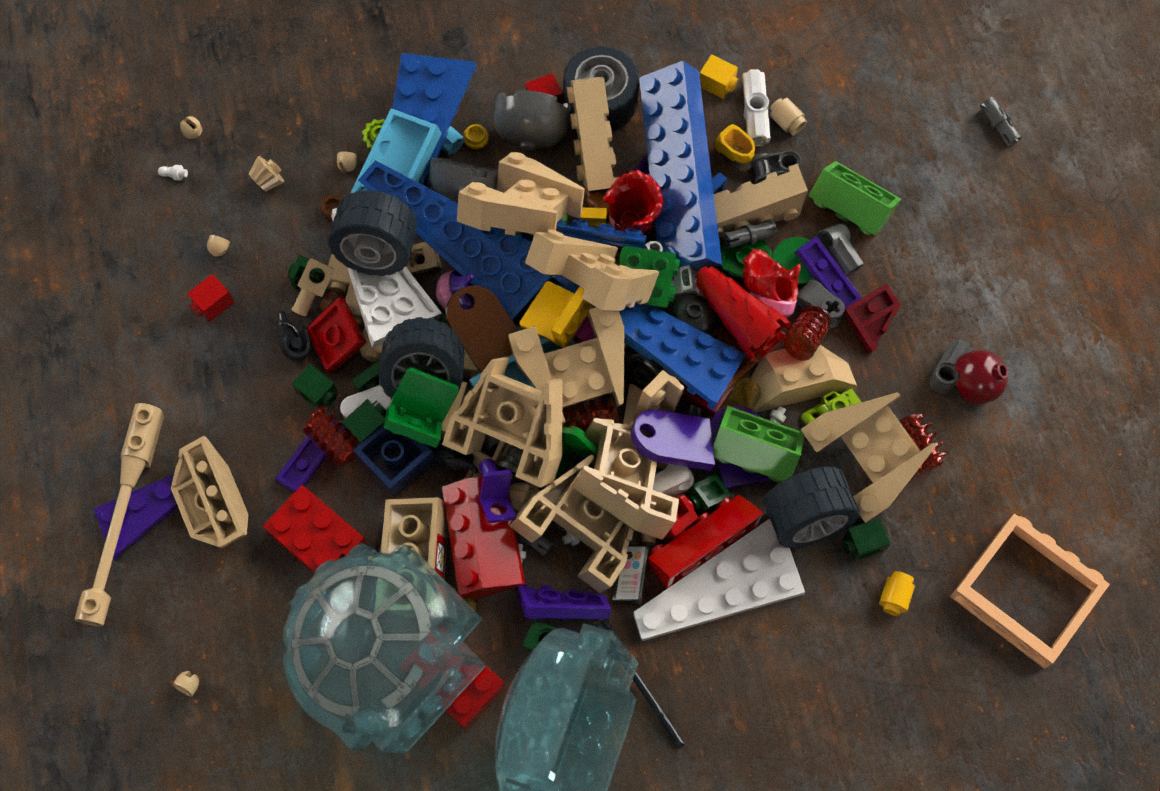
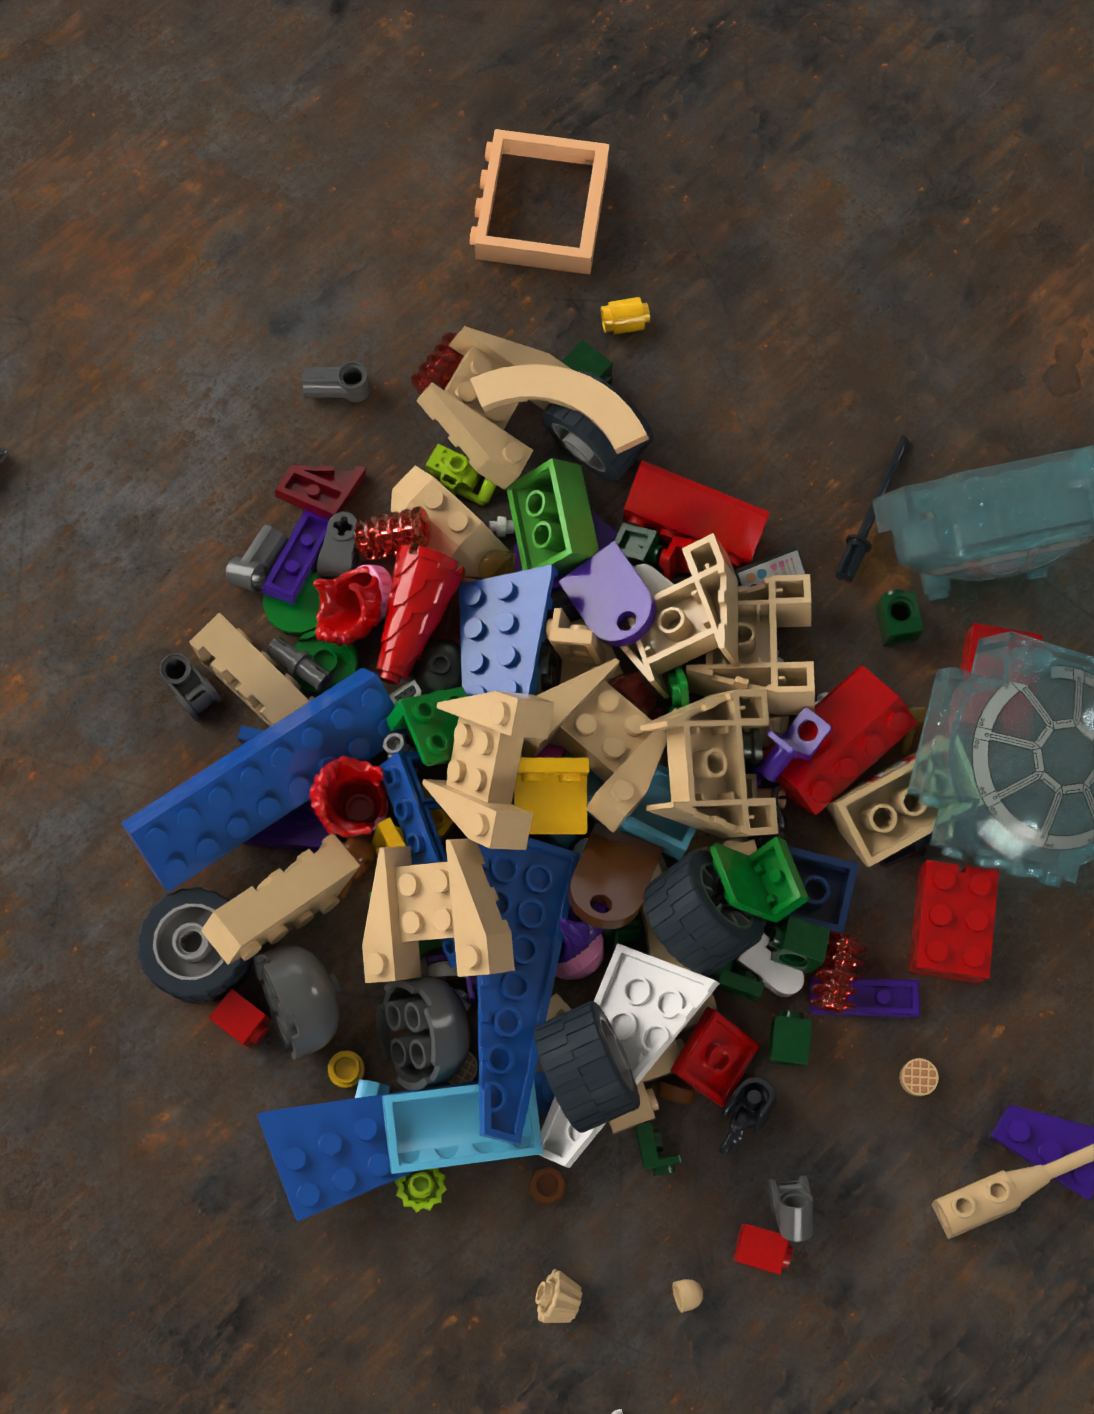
camera: 120 degrees left, 5 degrees up
tan wedge [171,436,249,548] -> none
tan bracket [291,258,334,317] -> none
tan hinge [337,152,358,172] -> none
dark purple wing [515,582,611,621] -> none
white wing [633,519,805,642] -> none
yellow brick [699,54,739,99] -> none
rock [714,124,755,164] -> none
white piece [742,69,770,147] -> none
tan brick [770,98,807,136] -> none
bright green slope [808,161,902,235] -> none
dark red cylinder [955,350,1008,405] -> none
none -> tan tile [470,364,649,454]
none -> dark grey piece [768,1176,814,1242]
none -> tile [899,1058,939,1096]

